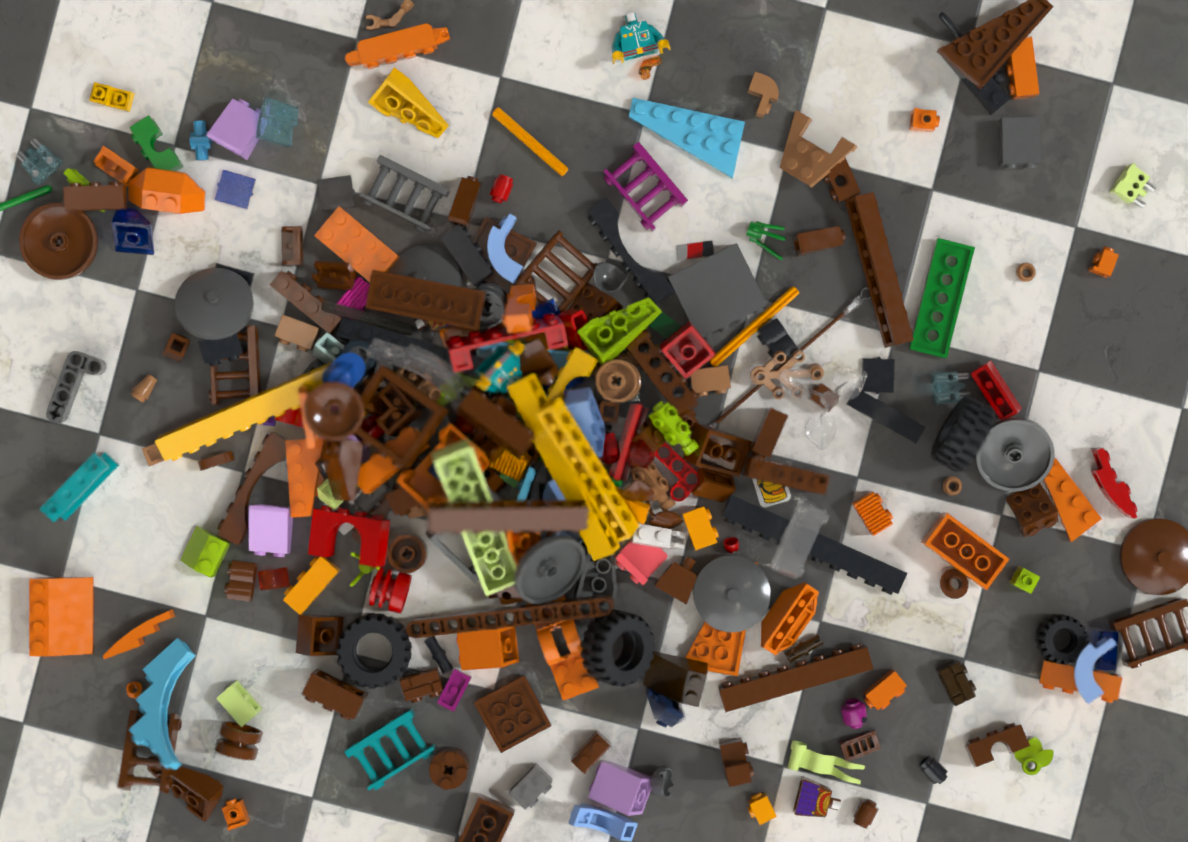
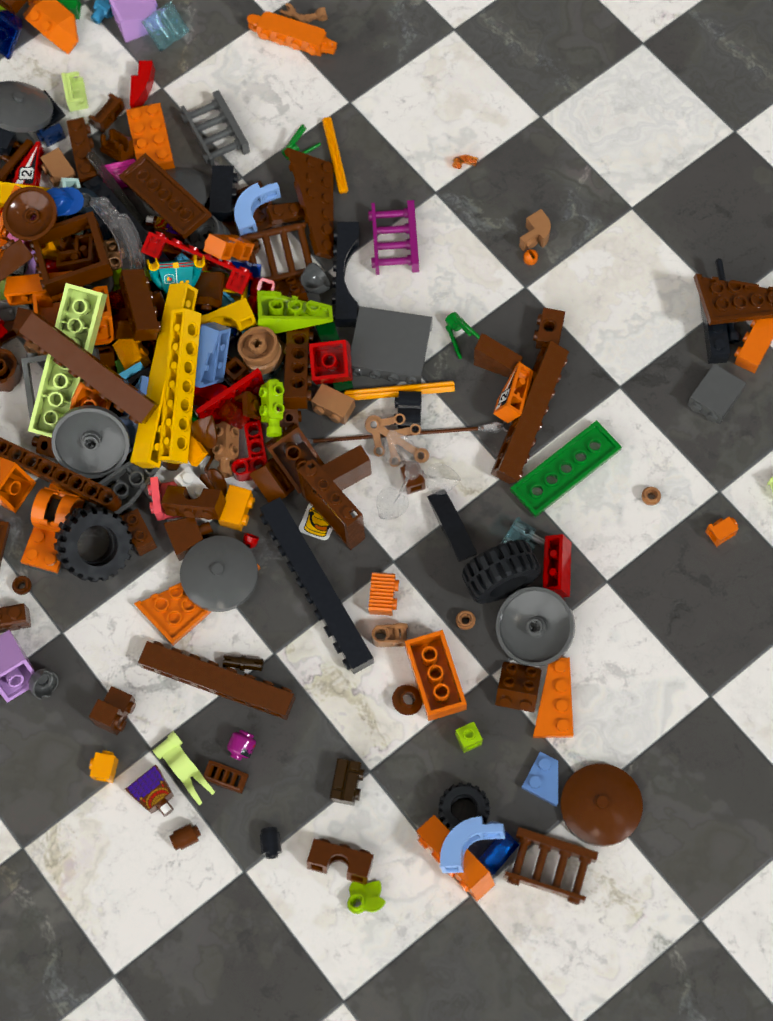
camera: 40 degrees right, 20 degrees down
clear blue piece [215,170,256,209] -> none
black piece [318,175,355,211] -> none
yellow wedge [368,67,449,138] -> none
reddish brown slope [448,176,482,229] -> none
red brick [489,174,513,204] -> none
teal torso [611,13,671,64] -> none
medium azure wing [629,98,745,179] -> none
dark brown slope [643,651,708,707] -> none
dark blue wedge [645,687,685,728] -> none
sticker [676,240,714,260] -> none
orange wedge [761,582,819,655] -> none
clear windscreen [765,496,829,580] -> none
medium nougat wing [779,110,858,187] -> none
black piece [862,357,895,394] -> none
orange brick [863,669,907,710] -> none
orange brick [909,108,940,132] -> none
red slope [1091,448,1138,519] -> none
none -> slope [11,141,44,187]
none -> reddish brown plate [12,576,32,595]
none -> dark blue bracket [36,123,66,147]
none -> yellowish green hinge [61,72,89,112]
none -> reddish brown brick [121,508,157,556]
none -> red slope [130,60,155,109]
none -> reddish brown arch [161,485,226,520]
none -> reddish brown hinge [266,202,305,224]
none -> green plant [281,124,321,160]
none -> reddish brown wing [284,148,334,260]
none -> medium nougat piece [371,623,408,648]
none -> orange slope [493,362,534,423]
none -> medium blue wing [521,752,558,807]
none -> orange hinge [523,249,538,265]

